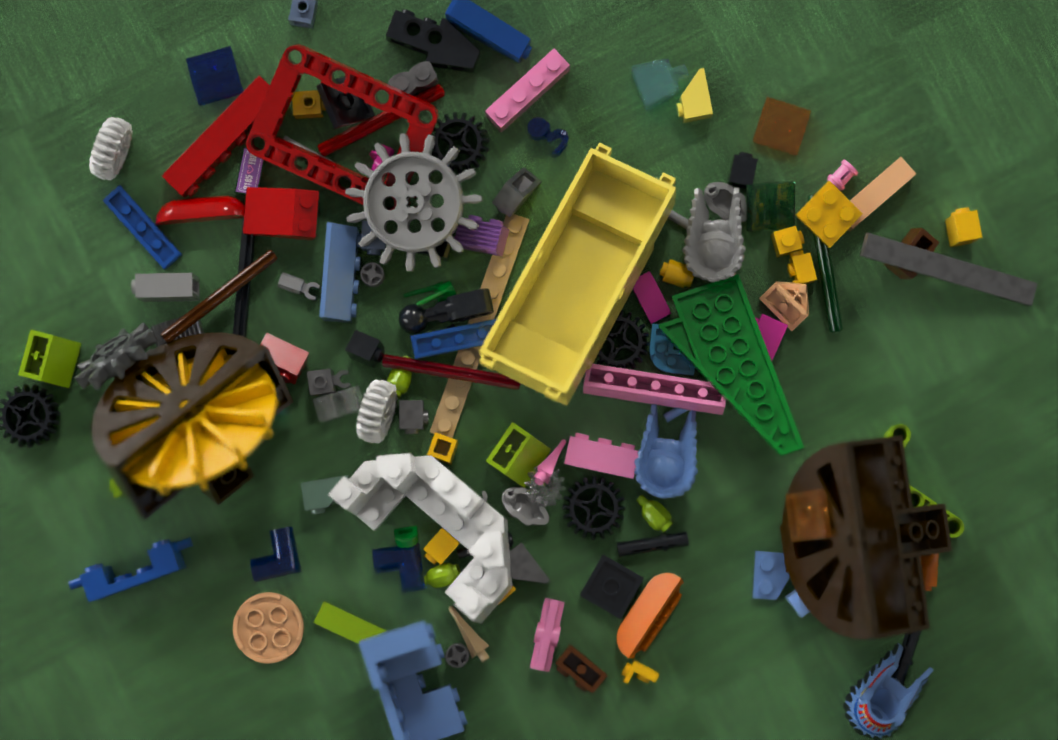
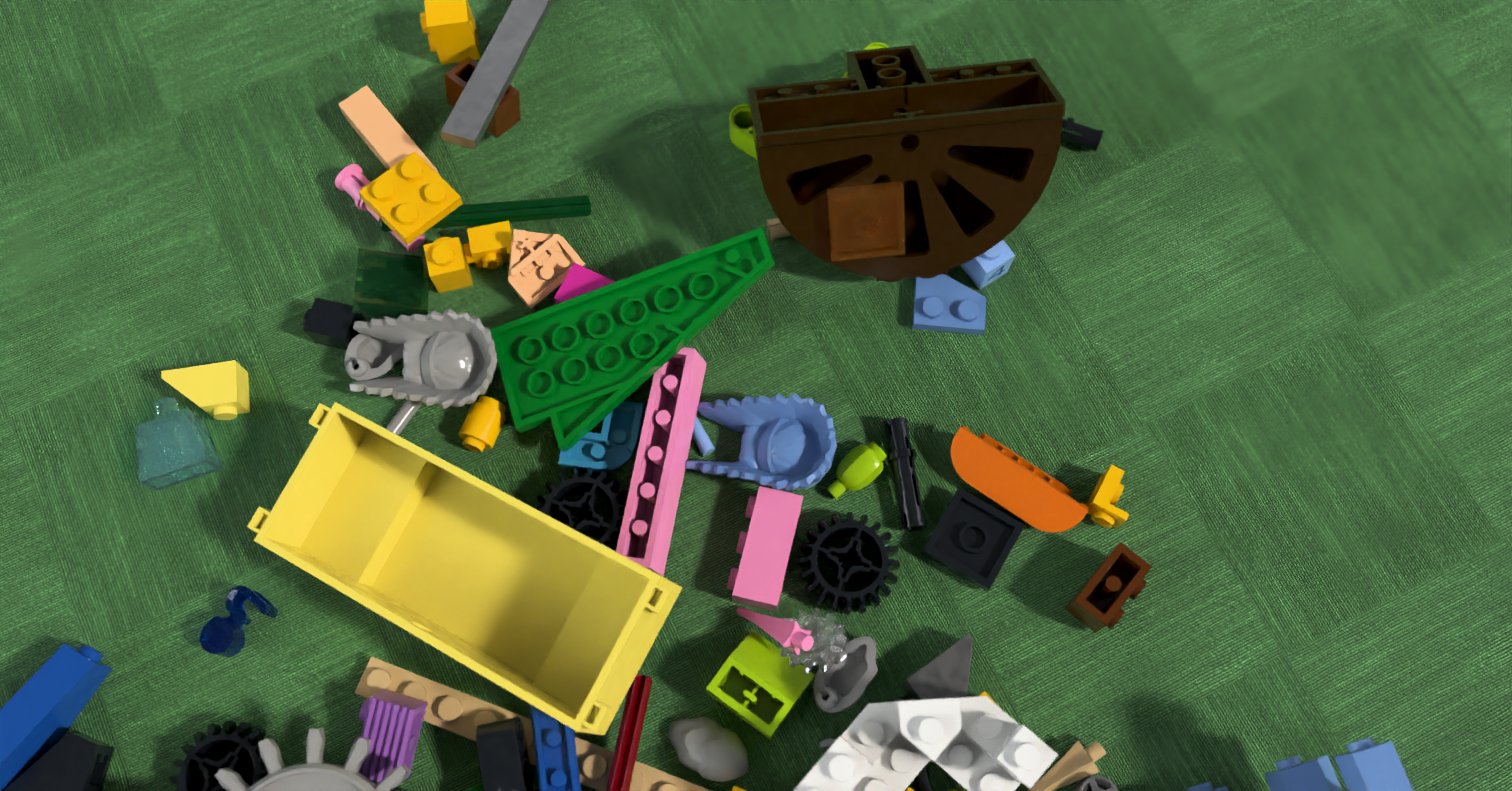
camera: 90 degrees left, 15 degrees down
bright pink brick [485,48,570,133] -> none
flat silver slope [492,167,542,217] -> none
bright pink piece [530,598,565,672] -> none
dark pink slope [632,271,671,324] -> none
clear orange tile [752,97,811,156] -> none
medium blue piece [843,643,934,740] -> none
none -> light grey arm [668,716,749,782]

